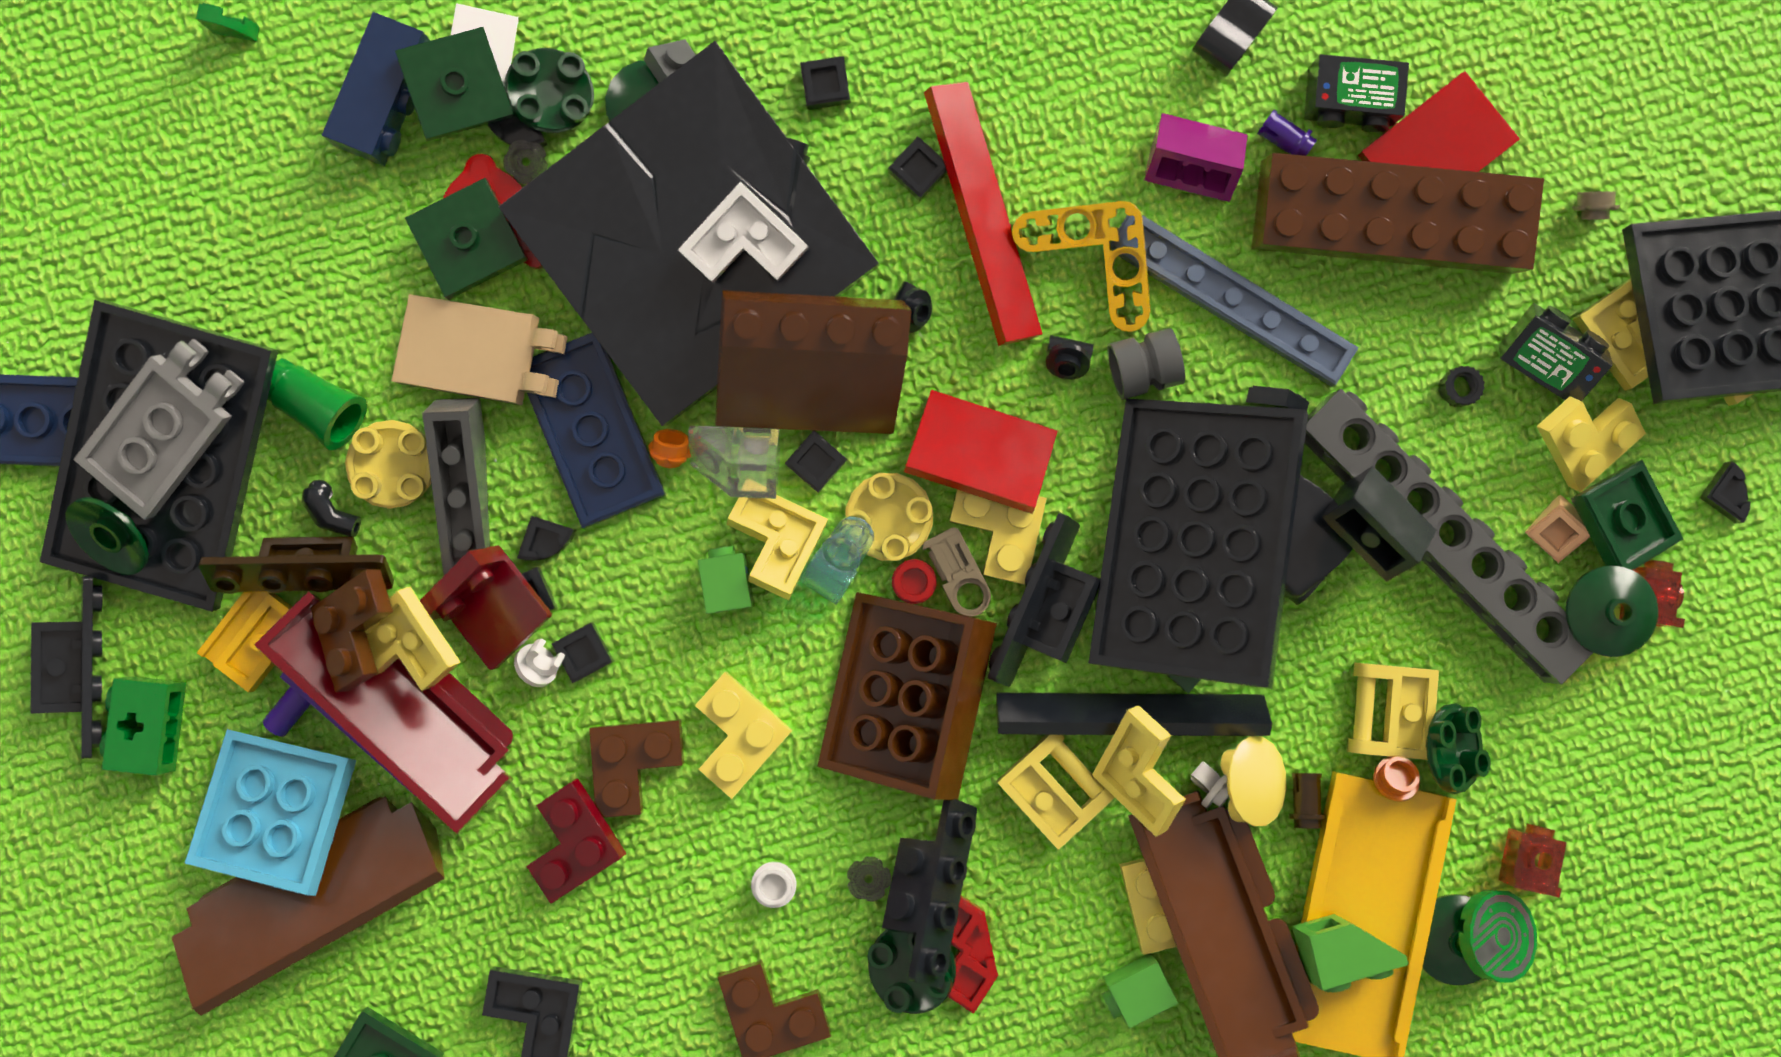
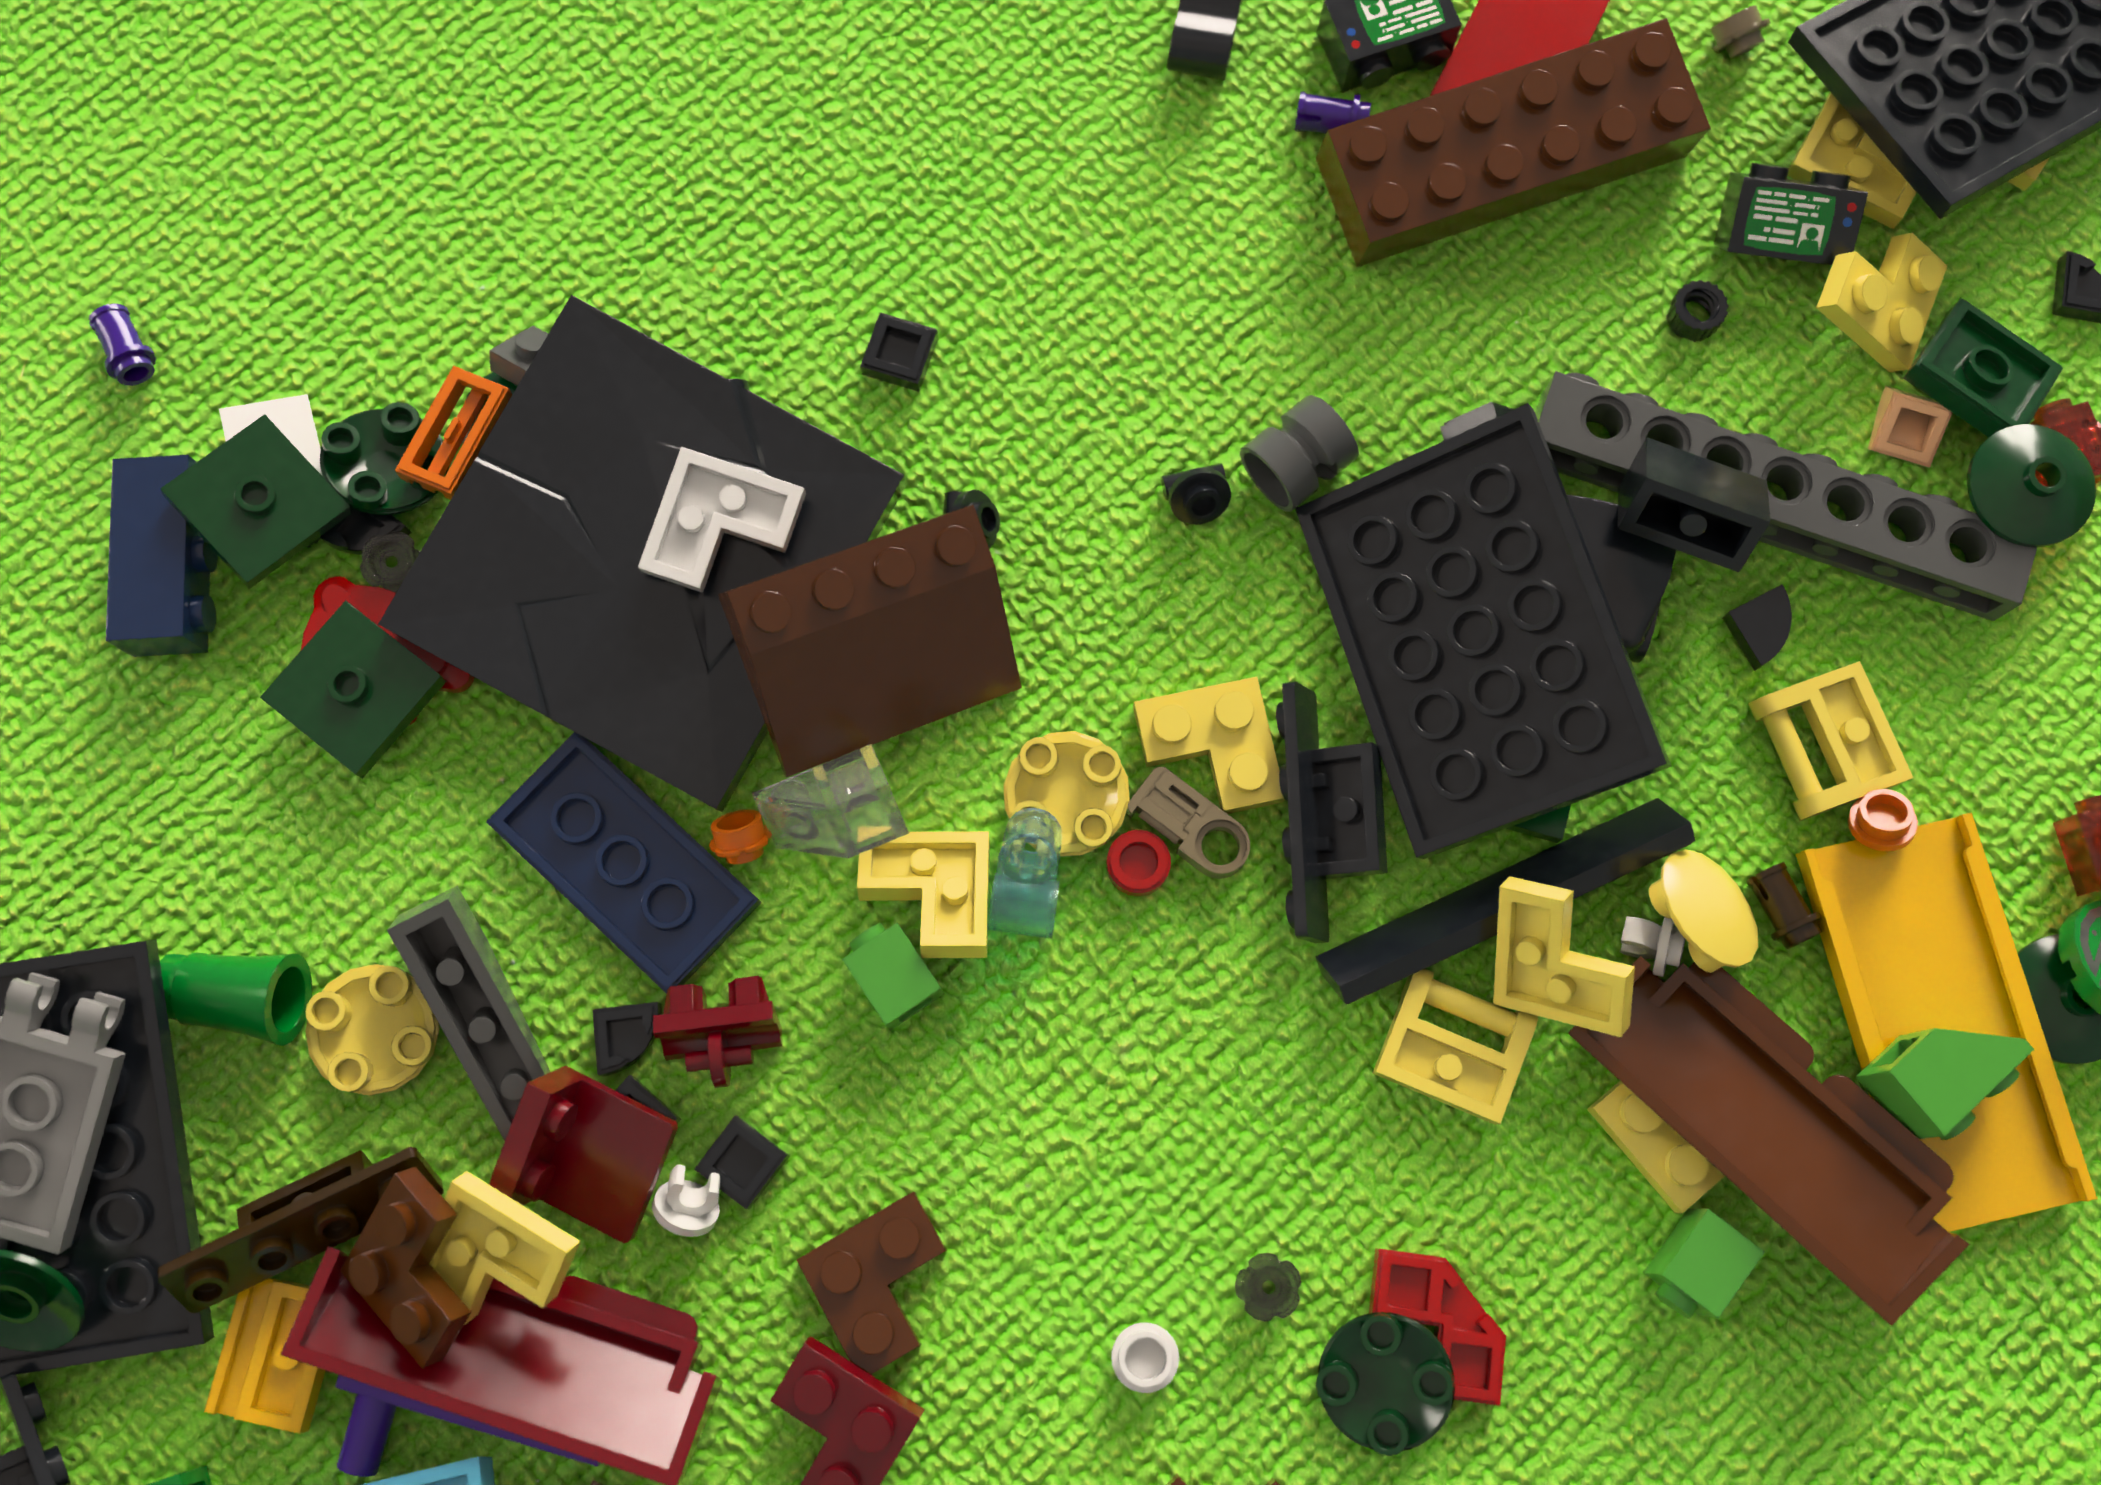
camera: 20 degrees left, 10 degrees down
black arm [302,480,361,537] -> none
tan tile [391,294,568,405] -> none
light yellow plate [695,671,792,799] -> none
black tile [785,431,848,494] -> none
black tile [800,56,851,110] -> none
reddish brown slope [817,592,997,800] -> none
black bracket [882,799,977,988] -> none
tile [904,390,1058,514] -> none
tile [924,82,1043,346] -> none
yellow beam [1012,201,1151,332] -> none
sand blue tile [1110,215,1359,387] -> none
magenta brick [1144,113,1248,202] -> none
dark green dish [1426,703,1491,794] -> none
none -> orange tile [395,365,512,500]
none -> dark red hips [653,976,783,1088]
none -> black tile [1722,584,1792,671]

